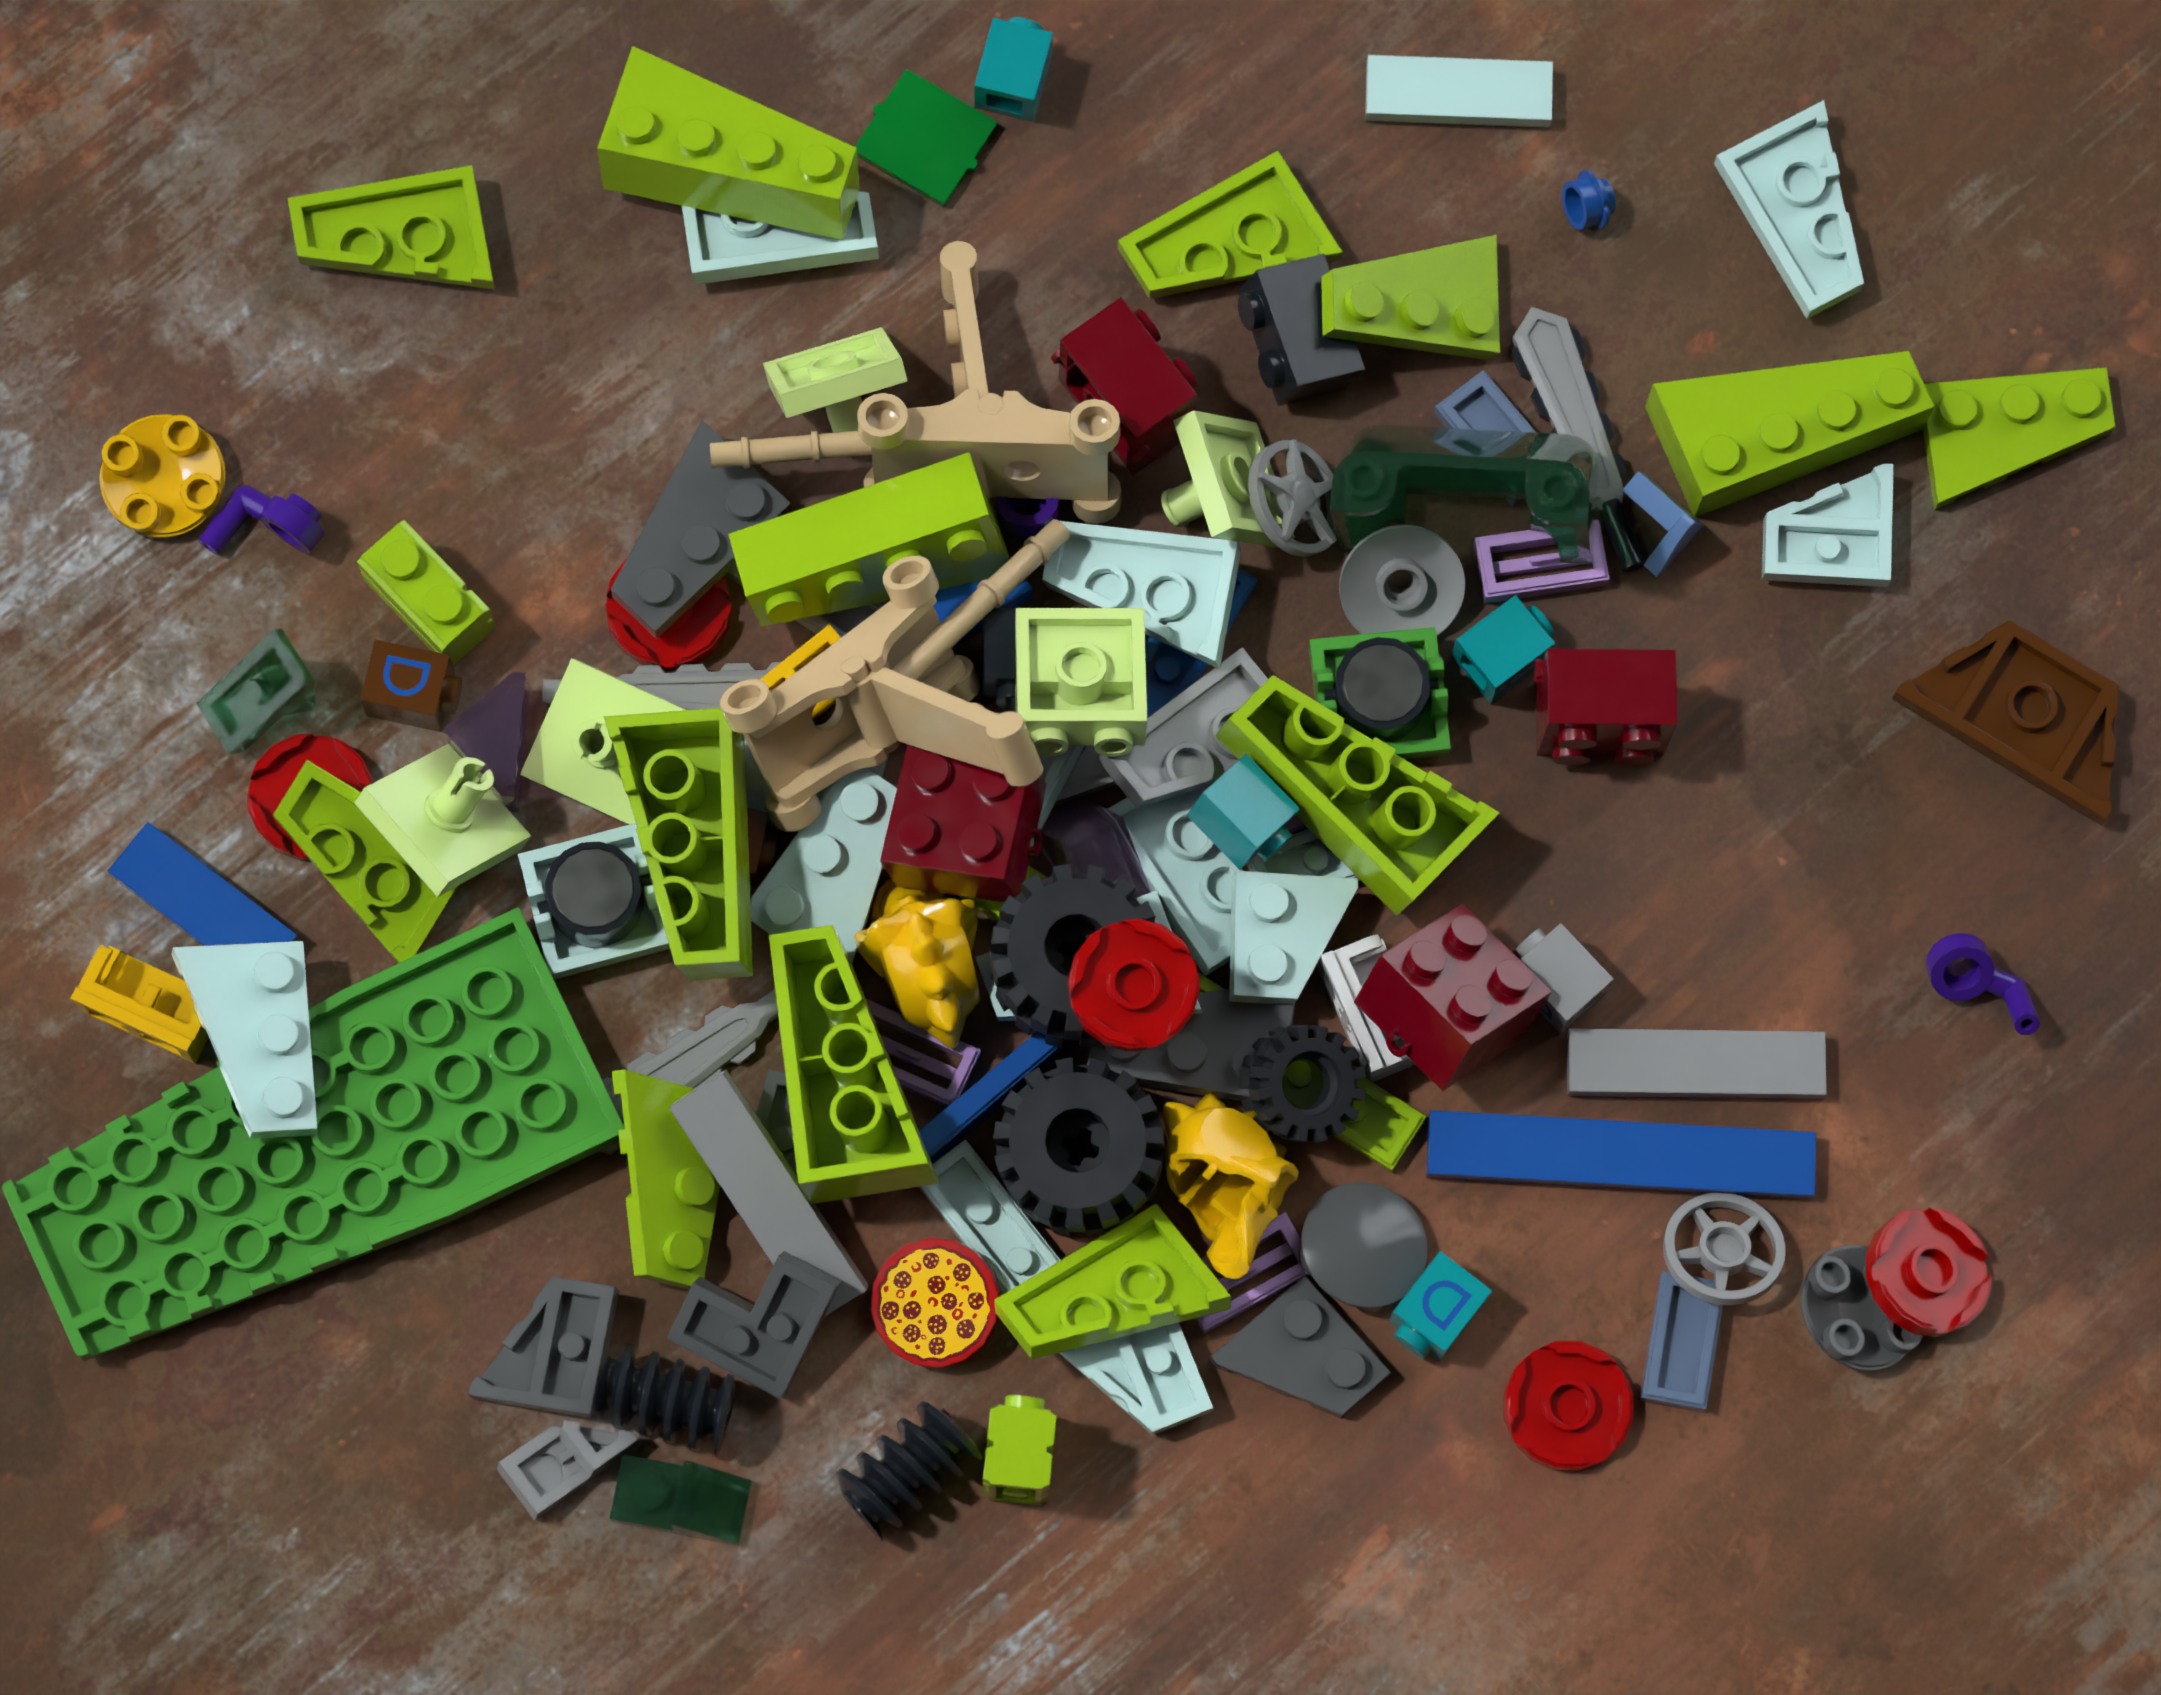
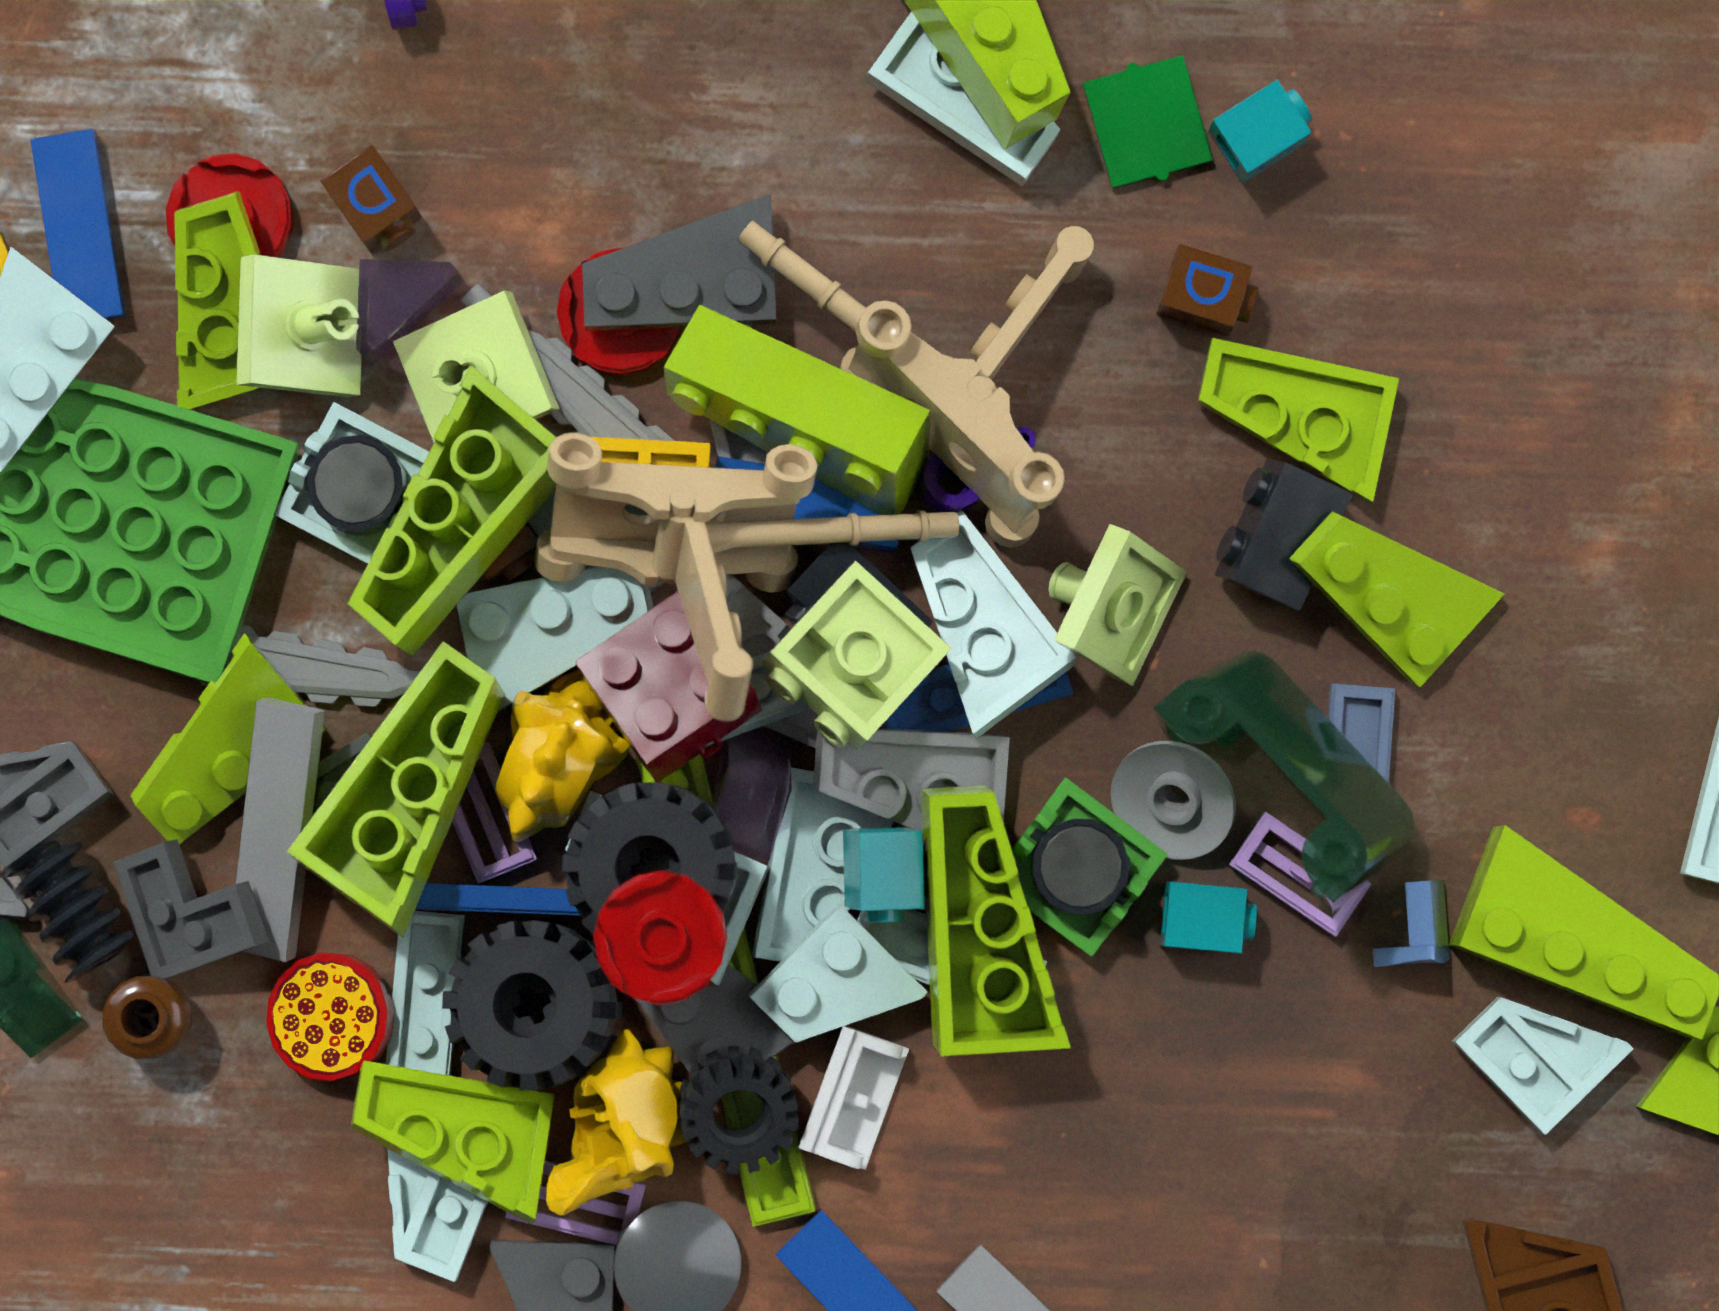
camera: 45 degrees right, 10 degrees up
clear green slope [196,628,315,755] -> none
lime brick [357,520,495,666] -> none
yellowish green tile [763,327,908,433] -> none
black piece [836,1401,984,1542] -> none
lime brick [983,1395,1057,1506] -> none
dark red brick [1050,297,1199,475] -> none
light grey wheel [1248,440,1343,557] -> none
dark red brick [1354,903,1552,1091] -> none
light aqua tile [1365,55,1553,127] -> none
light grey sword [1511,307,1646,573] -> none
light grey brick [1513,923,1614,1034] -> none
dark red brick [1534,649,1677,766] -> none
blue plate [1562,170,1616,231] -> none
none -> reddish brown head [103,976,192,1059]
none -> reddish brown brick [1156,244,1259,336]

